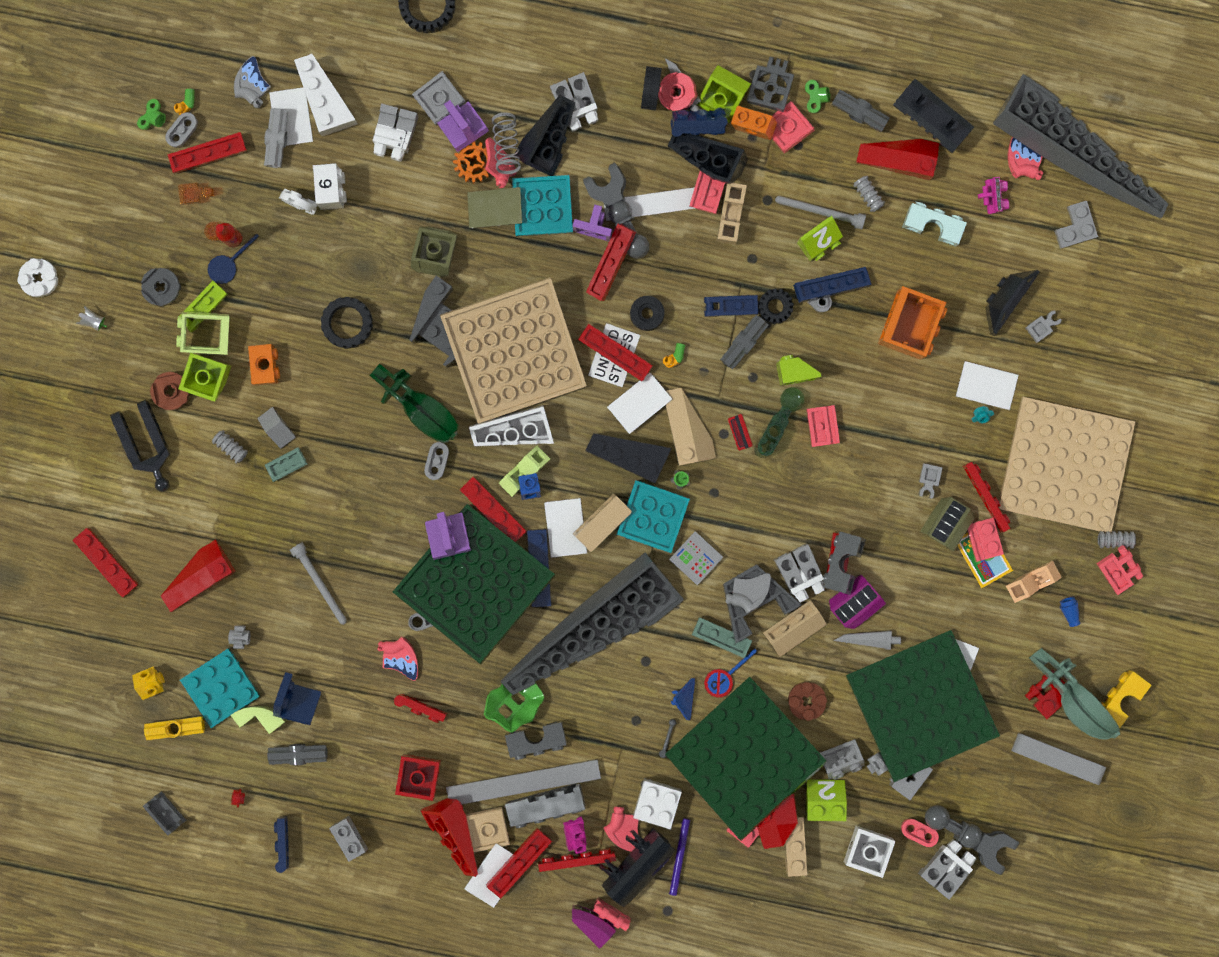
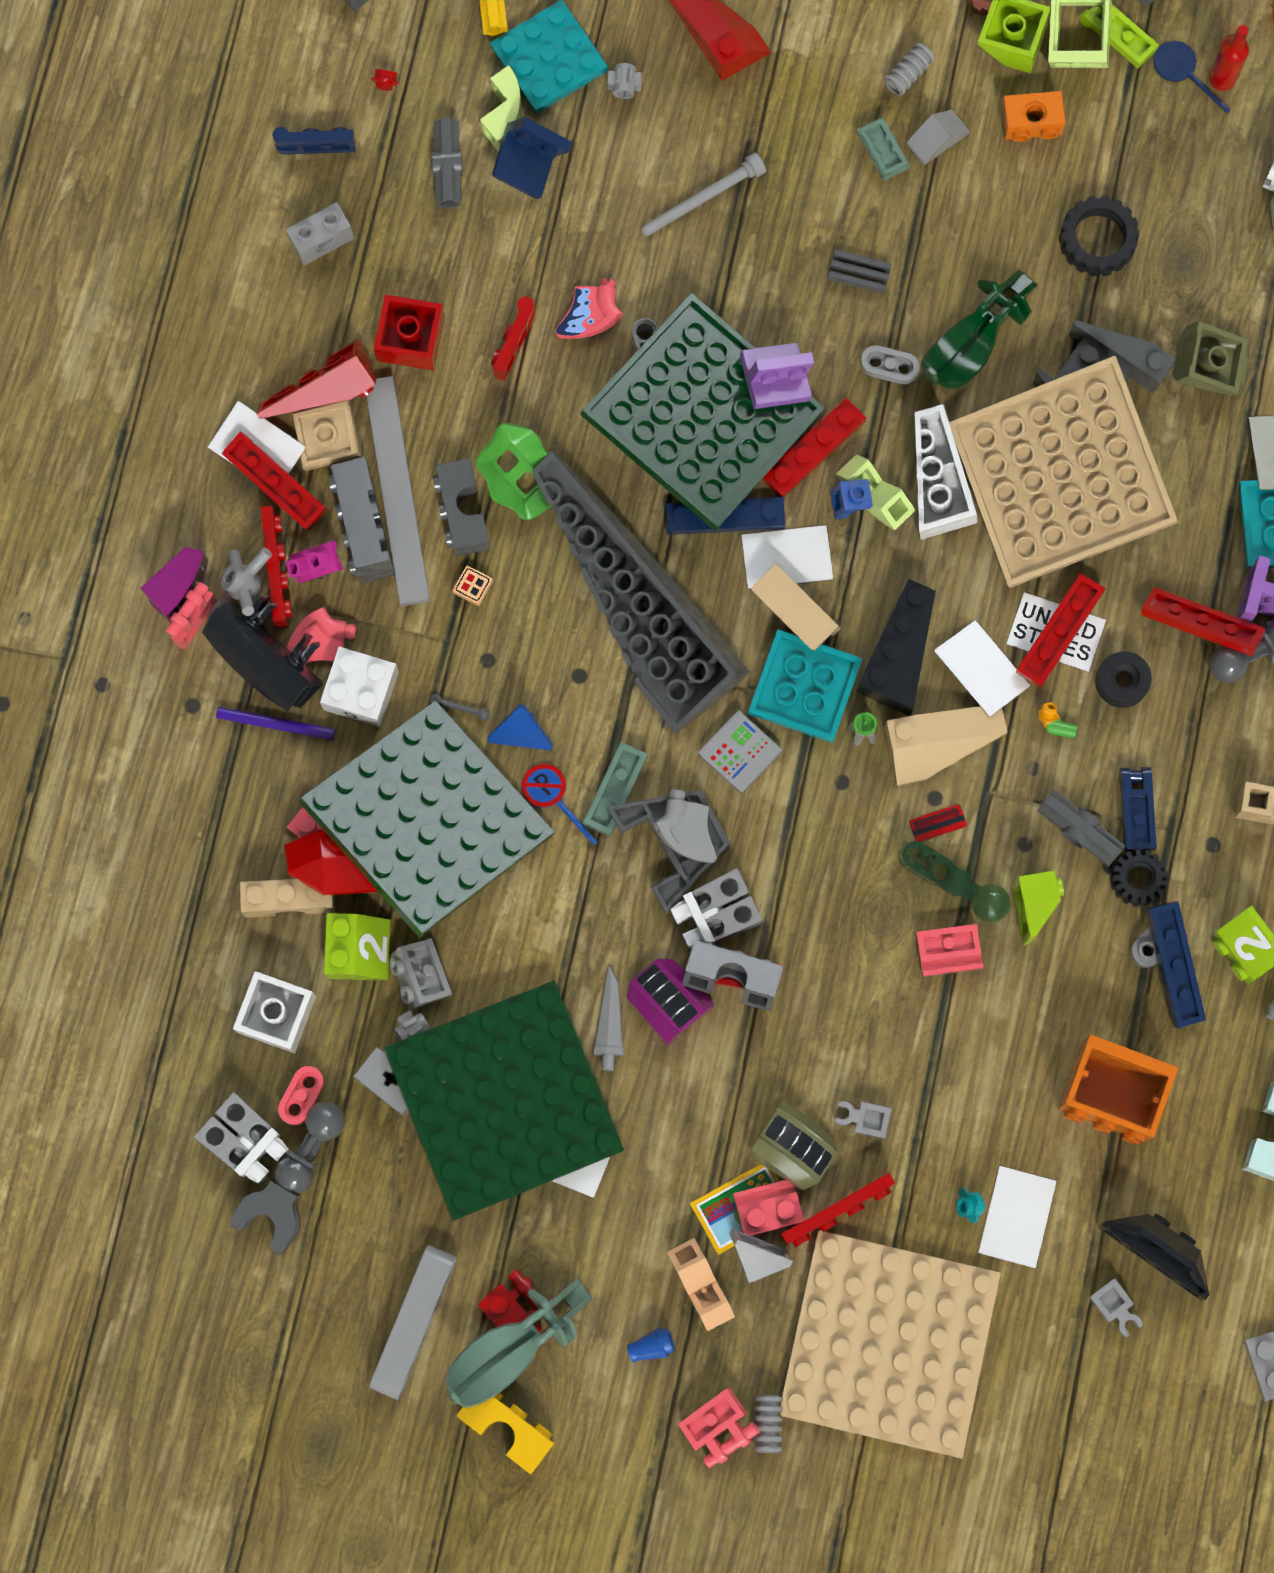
camera: 90 degrees right, 10 degrees down
tan panel [763,600,826,657] -> none
copper plate [788,682,827,721] -> none
none -> light grey bar [211,547,272,616]
none -> light nougat tile [453,566,493,606]
none -> light grey slope [729,1228,793,1283]
none -> dark grey tile [828,250,892,294]

